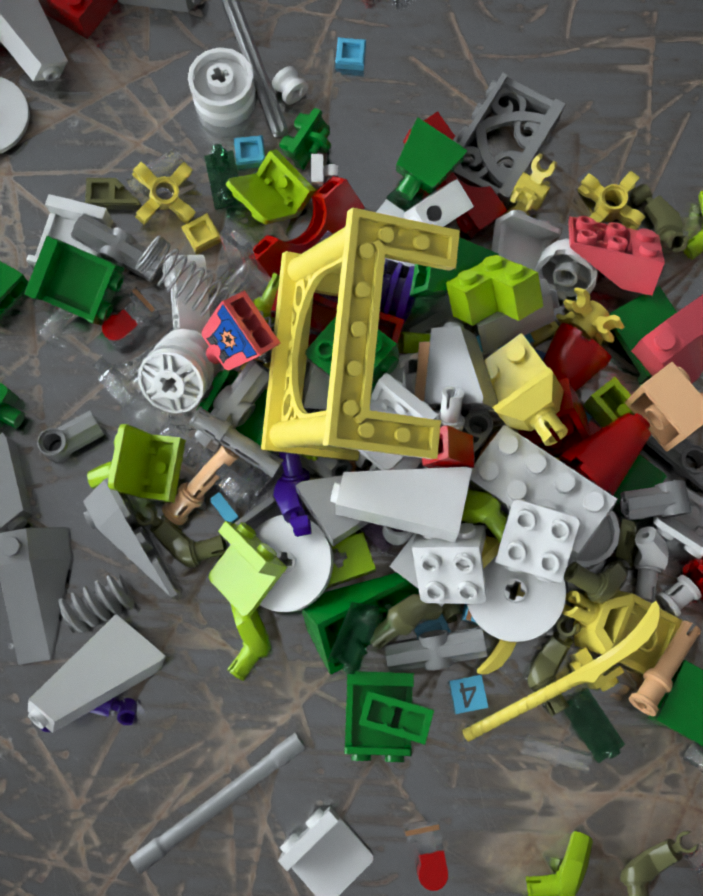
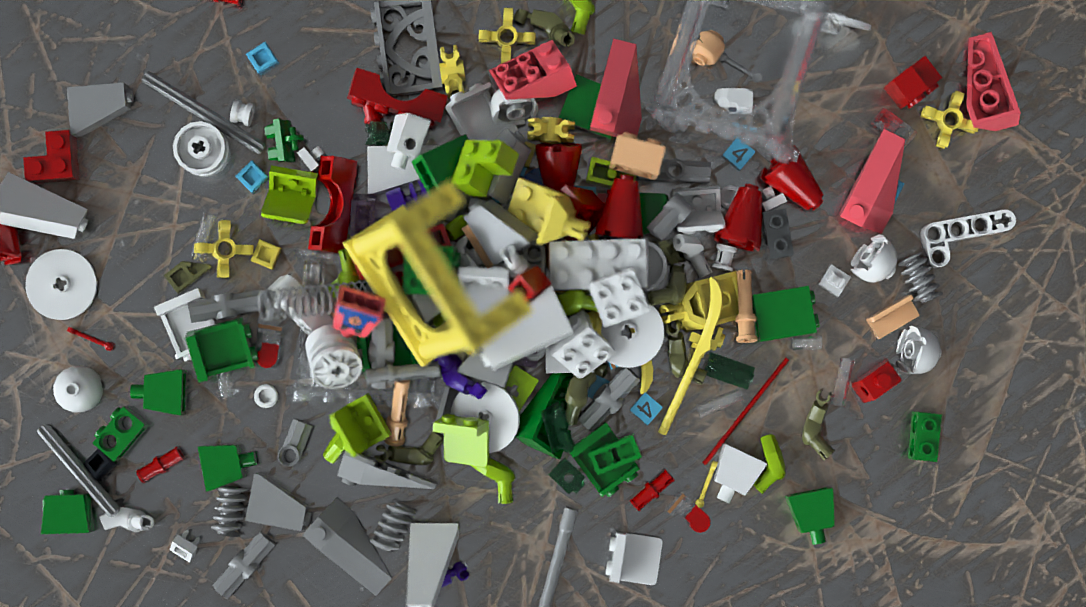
camera: 40 degrees left, 10 degrees up
clear green hinge [204,144,243,210] -> none
medium azure tile [210,492,240,523] -> none
green torso [396,118,467,201] -> none
none -> white tile [254,384,279,408]
none -> clear green brick [548,457,586,494]
none -> red pin [630,469,675,512]
none -> light yellow hinge [695,460,718,508]
none -> red axle [702,357,789,465]
none -> white torso [713,443,767,504]

